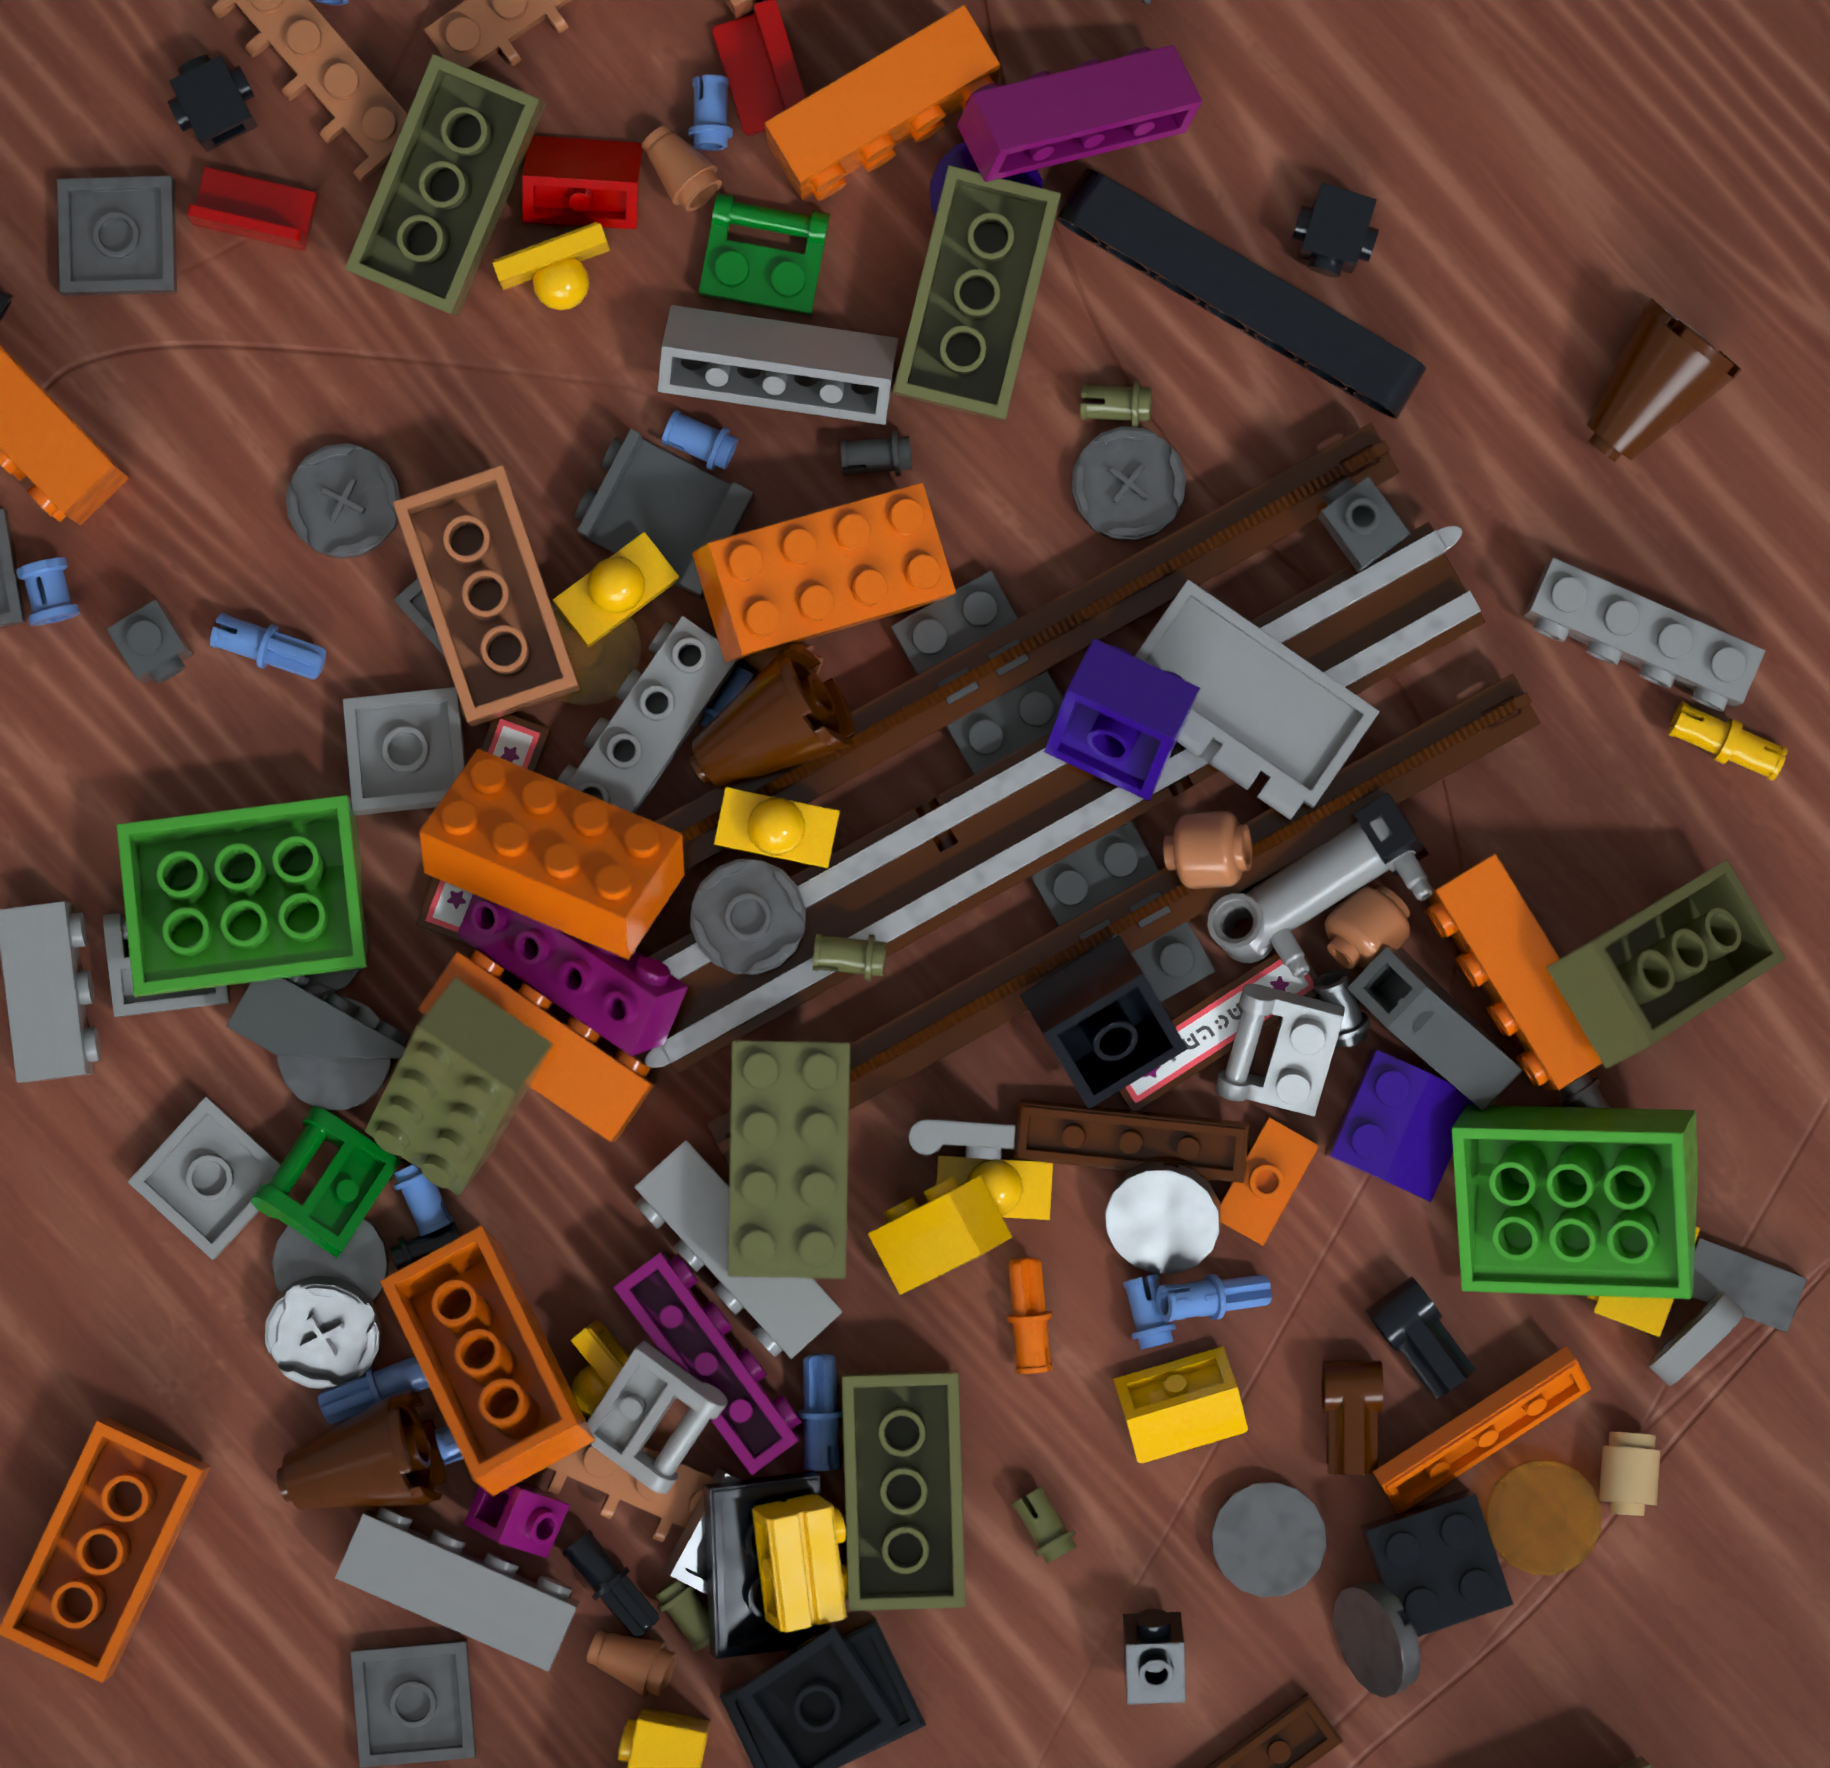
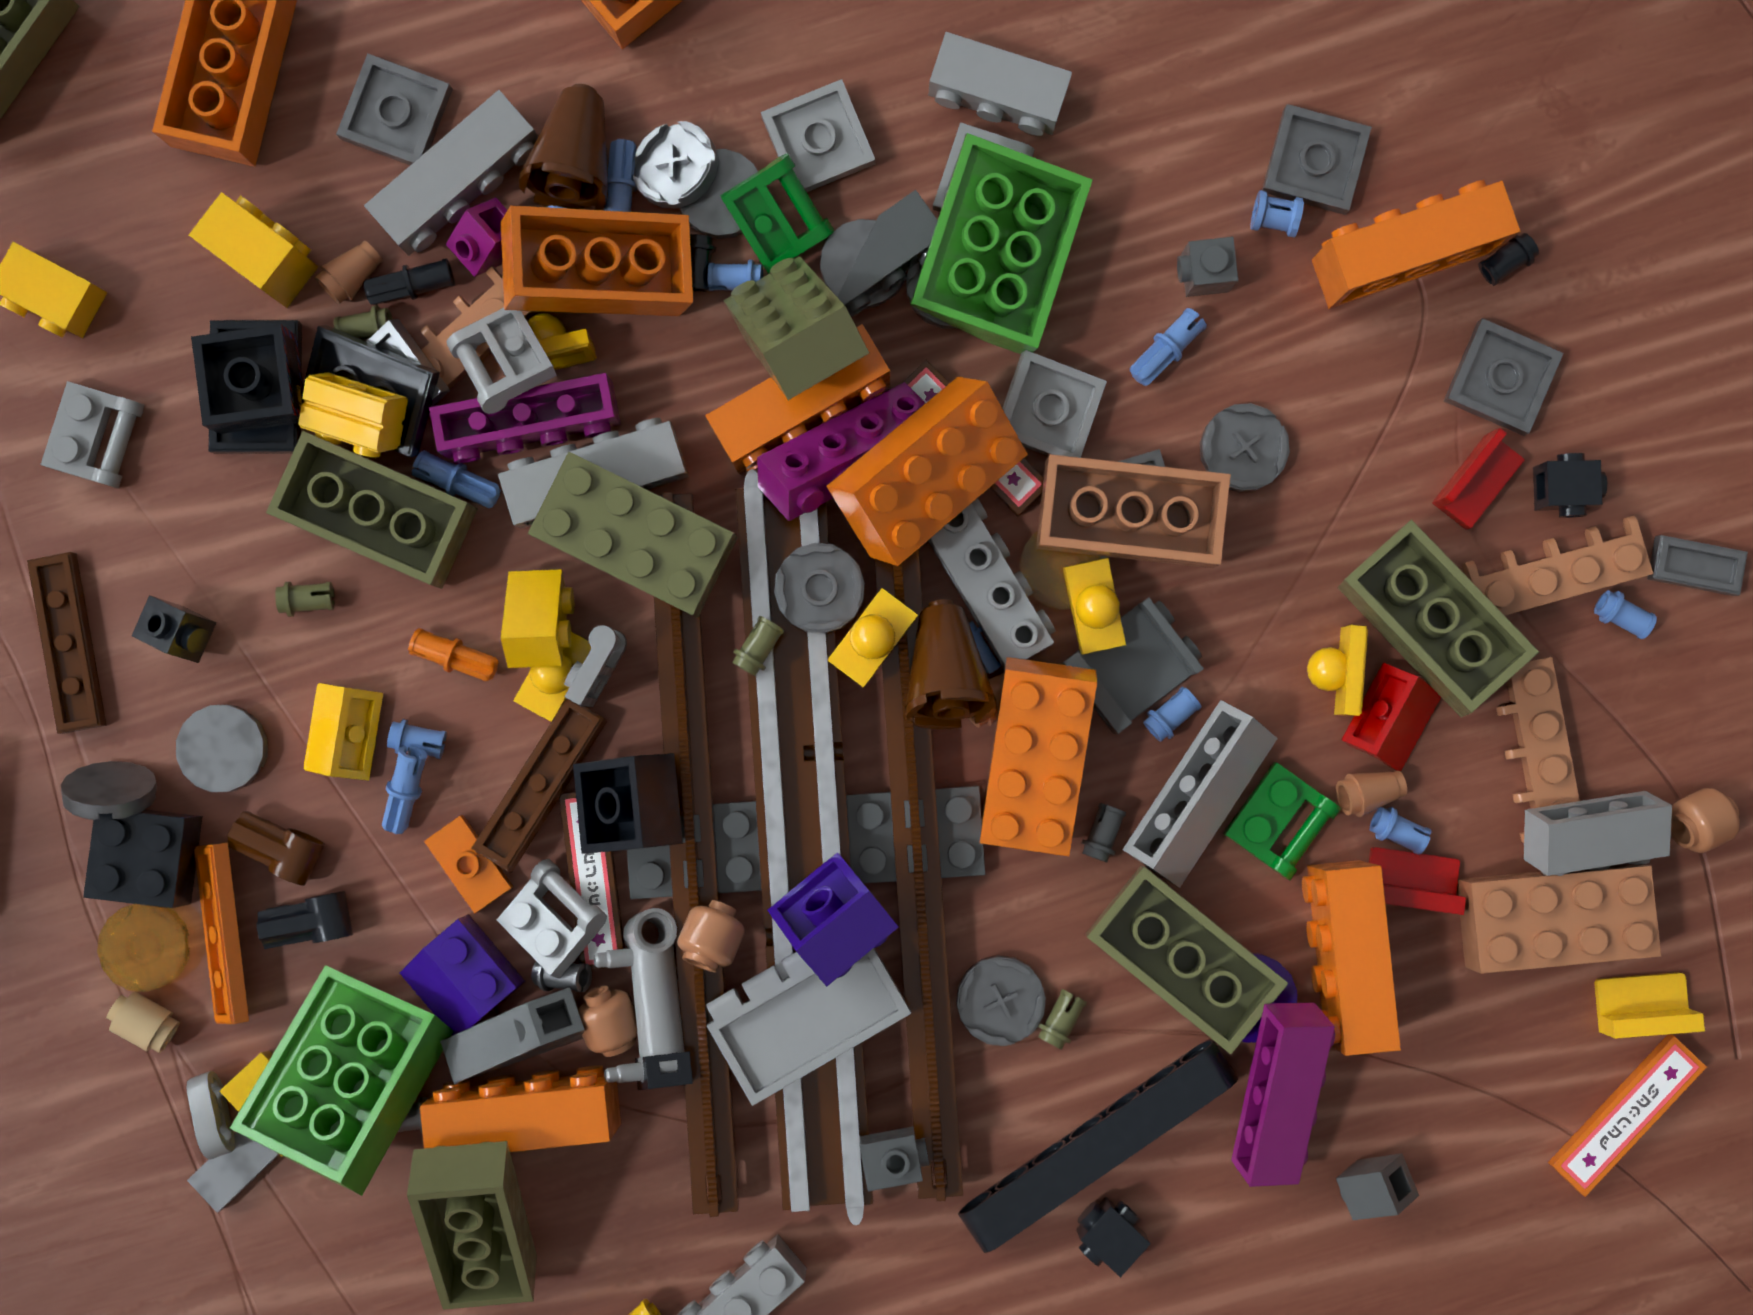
camera: 120 degrees right, 0 degrees up
tile [1105,1162,1221,1274] -> none

